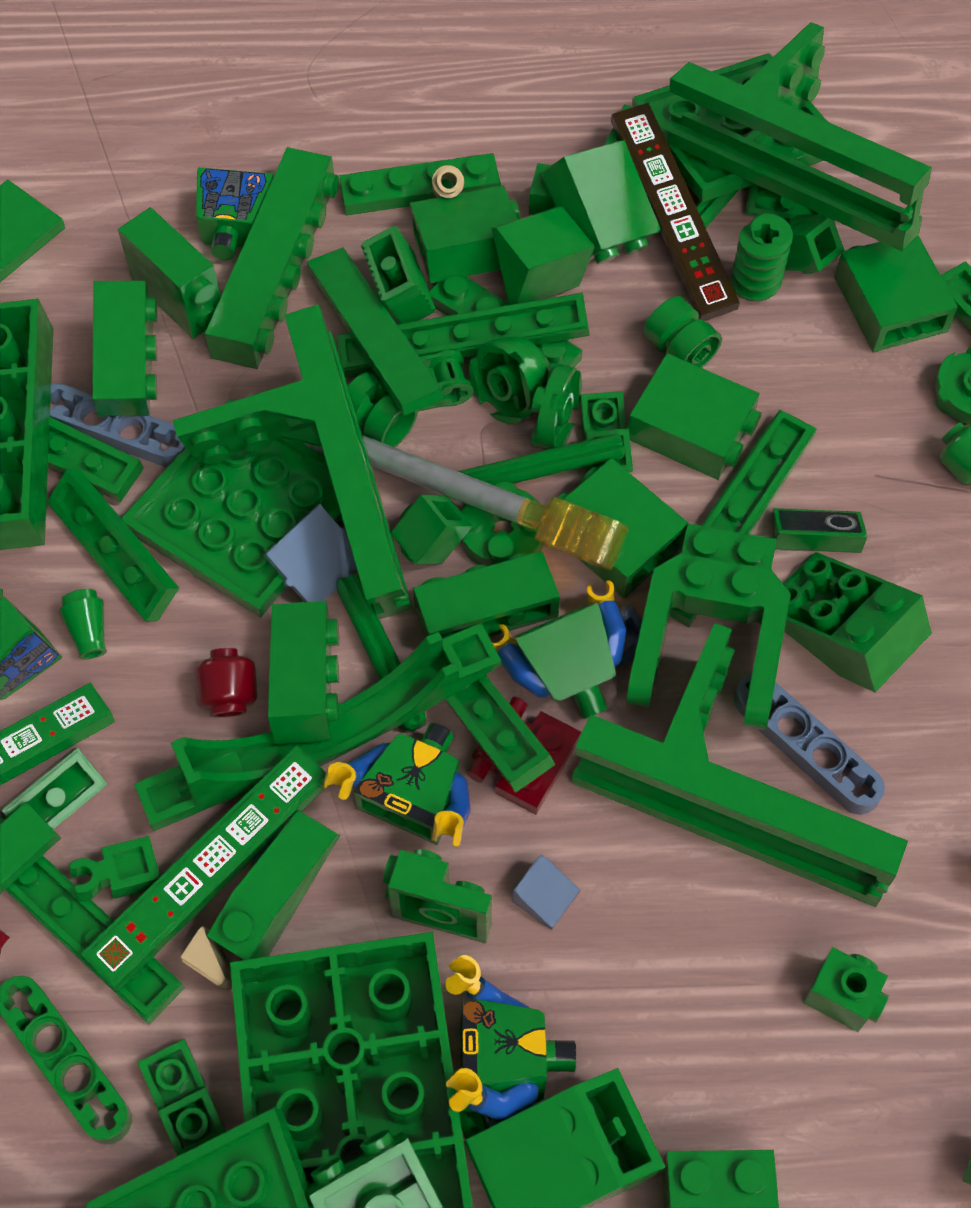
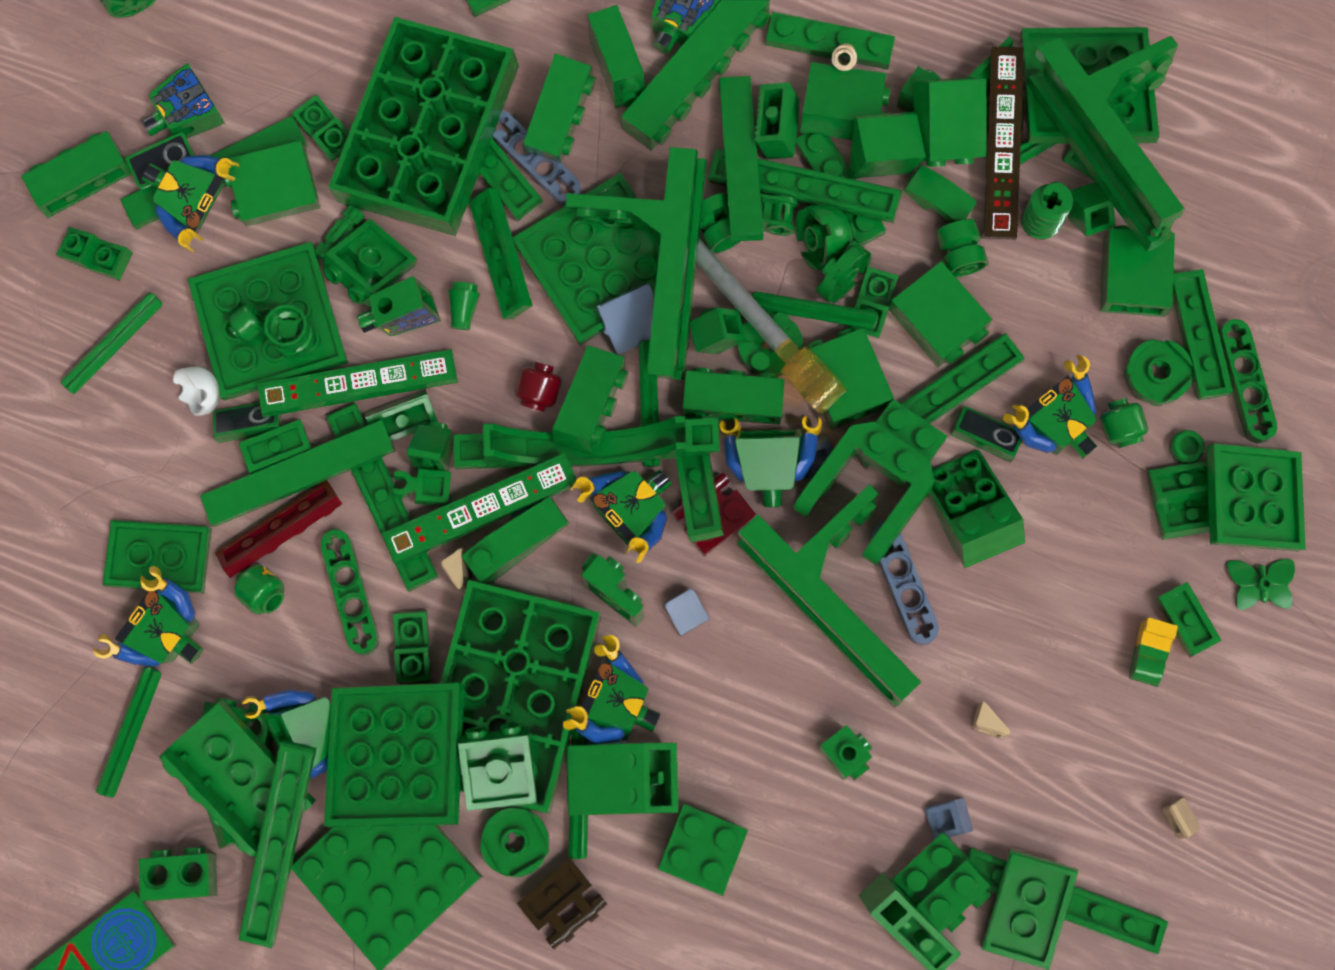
camera: 25 degrees right, 15 degrees up
none -> green slope [406,422,454,471]
none -> green slope [903,165,977,224]
none -> torso [1003,354,1097,459]

